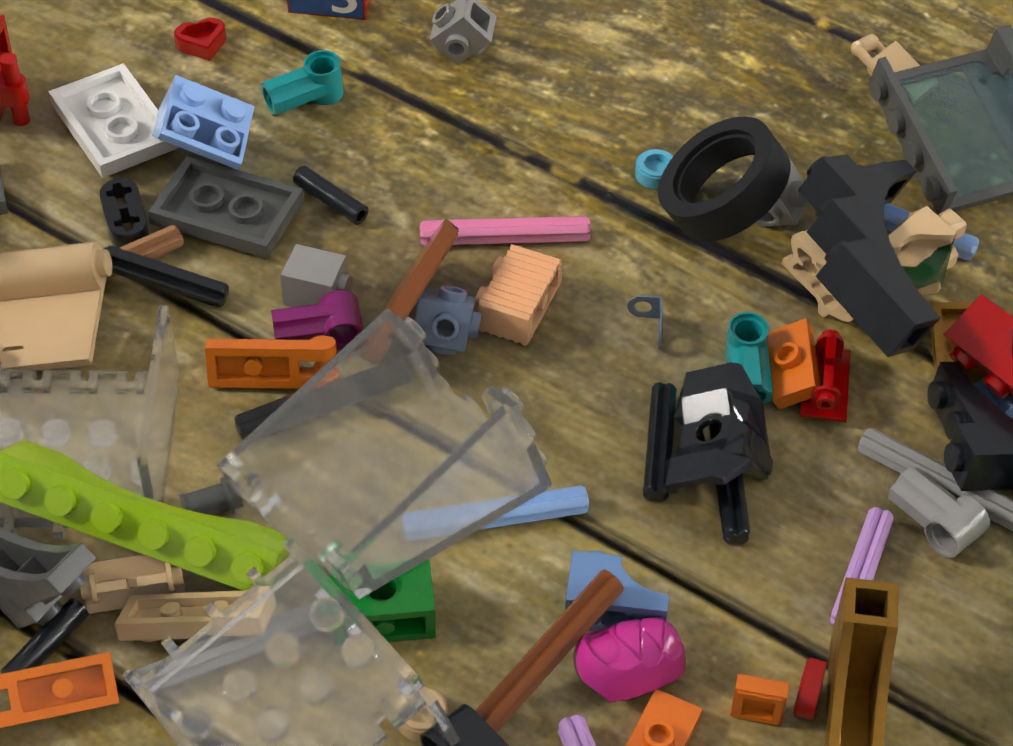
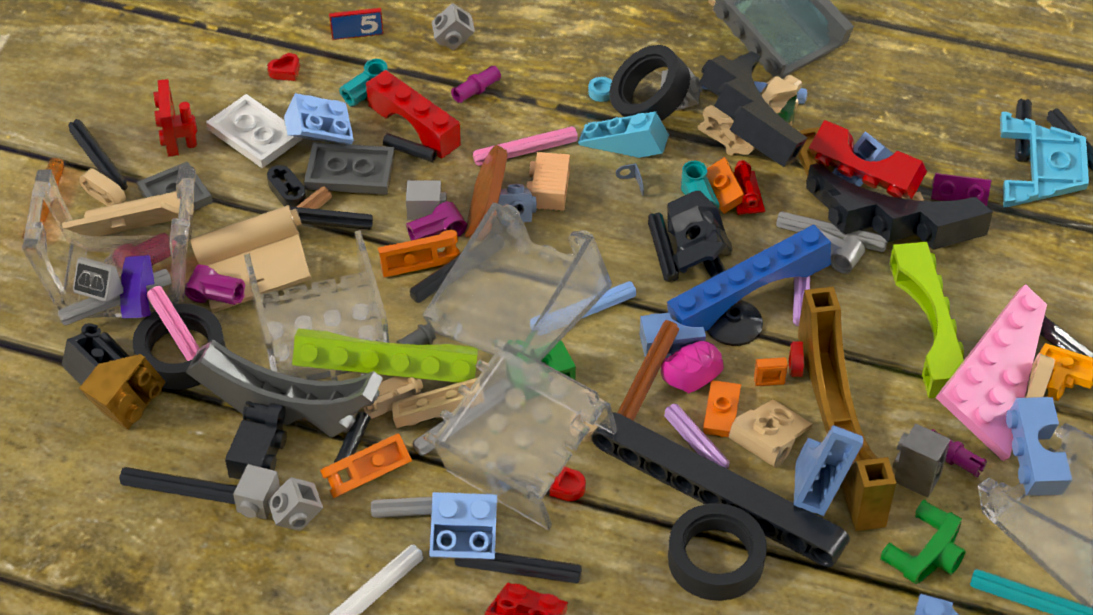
camera: 15 degrees left, 0 degrees up
none -> red arch [366,70,461,159]
none -> magenta pin [451,65,501,103]
none -> medium azure slope [578,111,669,158]
none -> blue arch [667,224,831,332]
none -> black dish [707,300,763,346]

